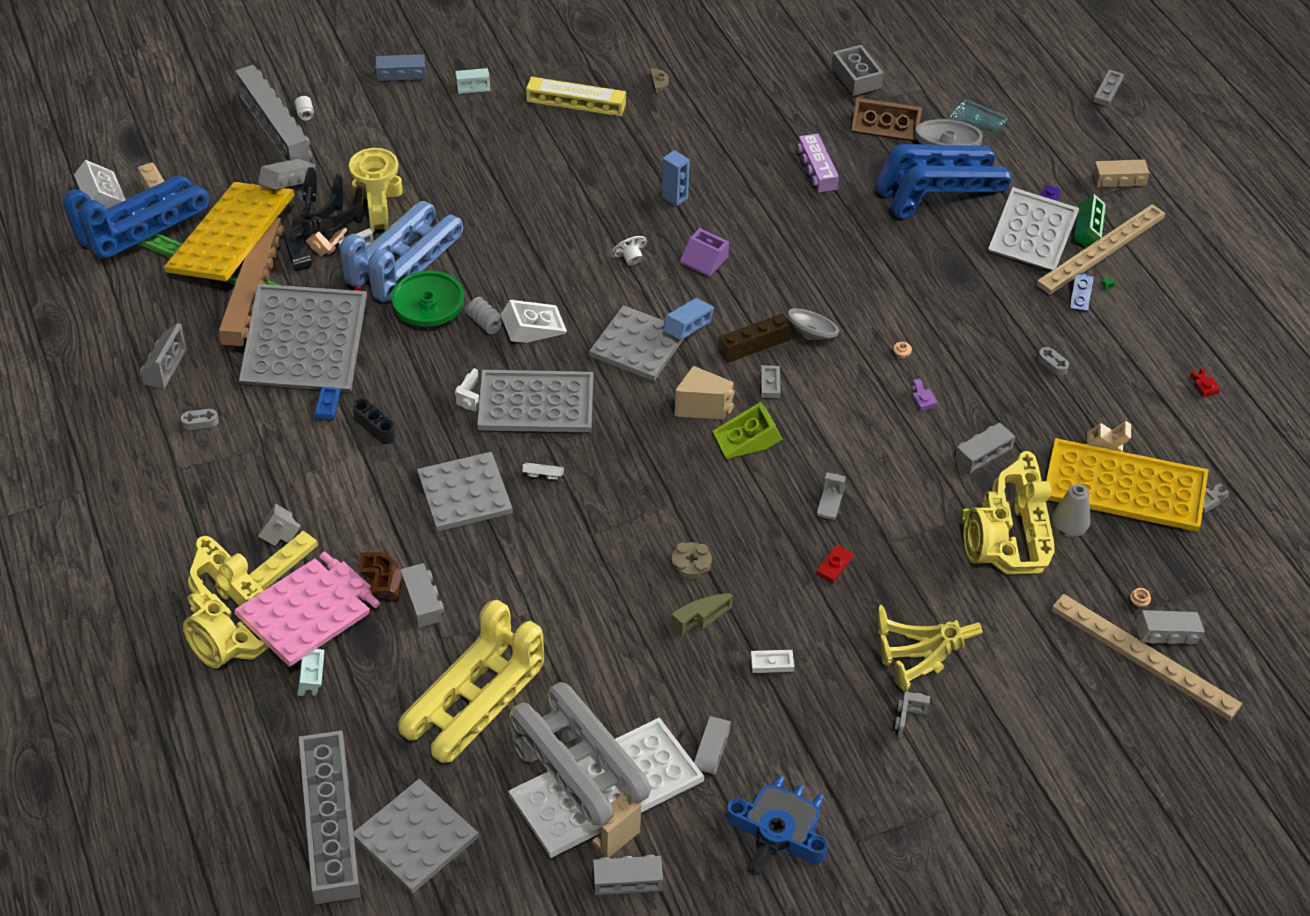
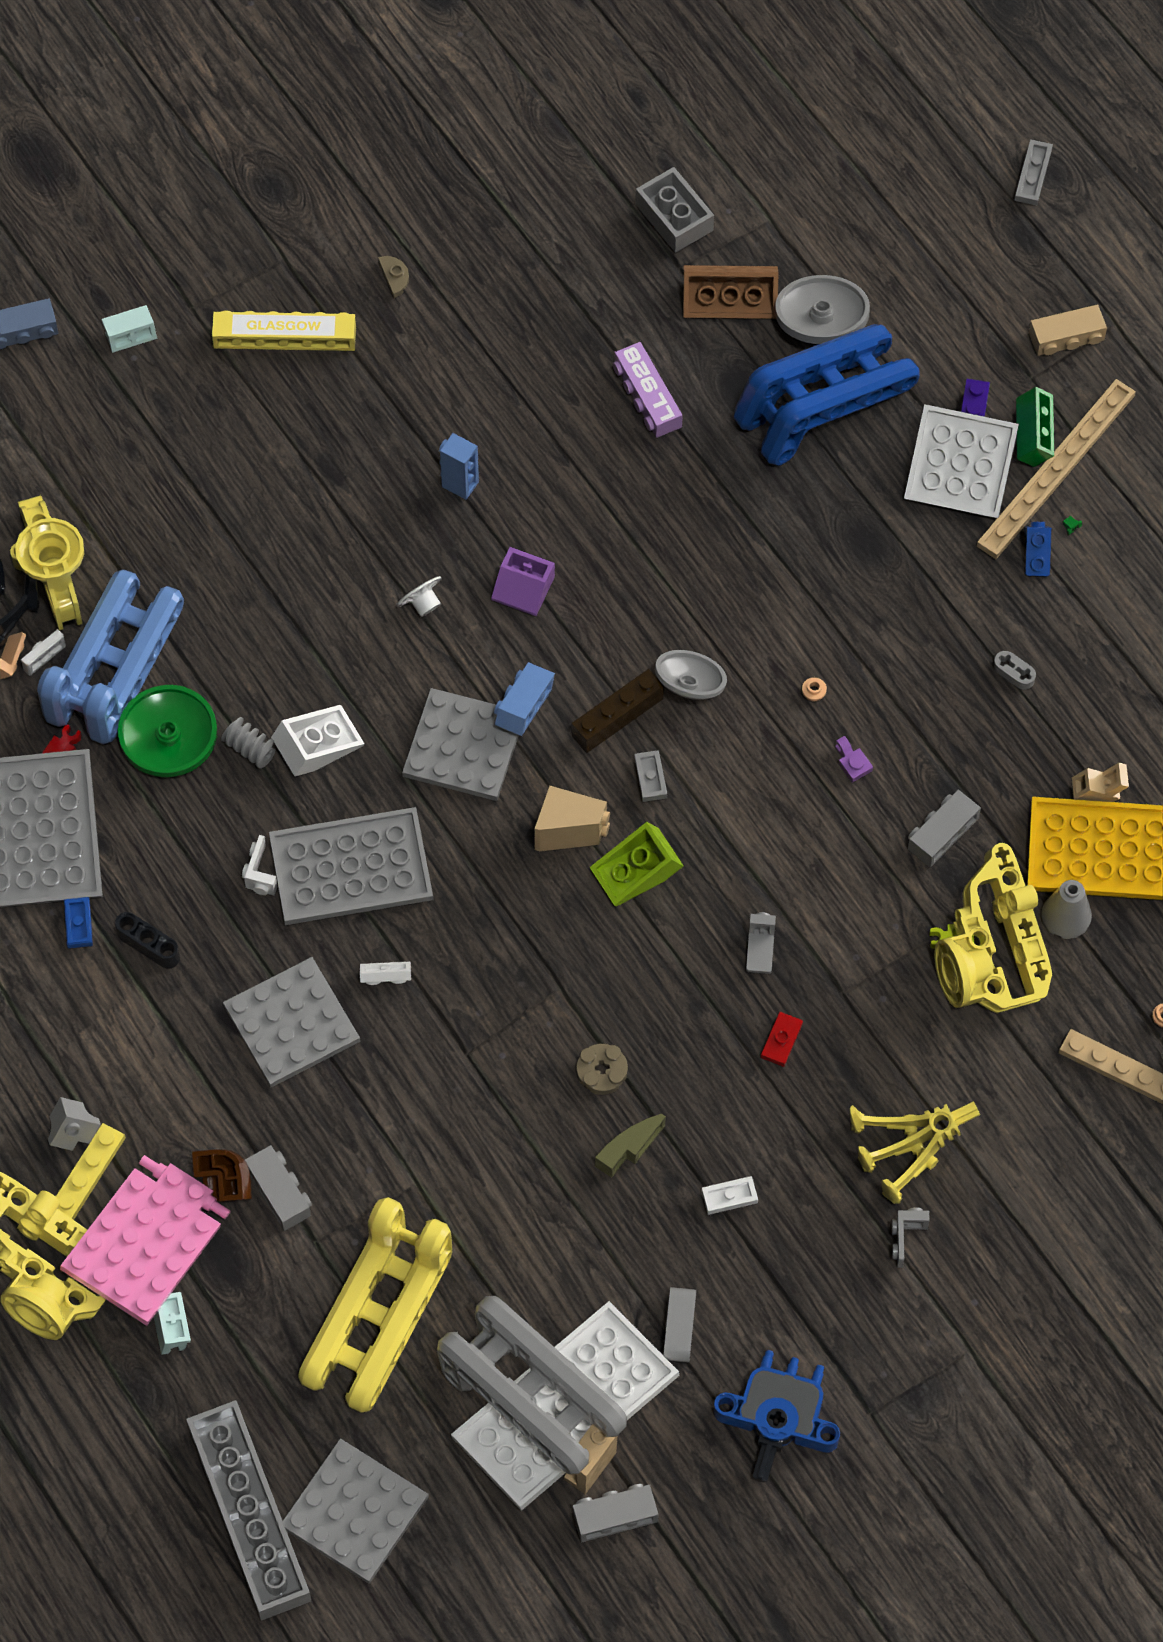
camera: 10 degrees left, 15 degrees up
clear light blue wing [949,99,1009,131] -> none

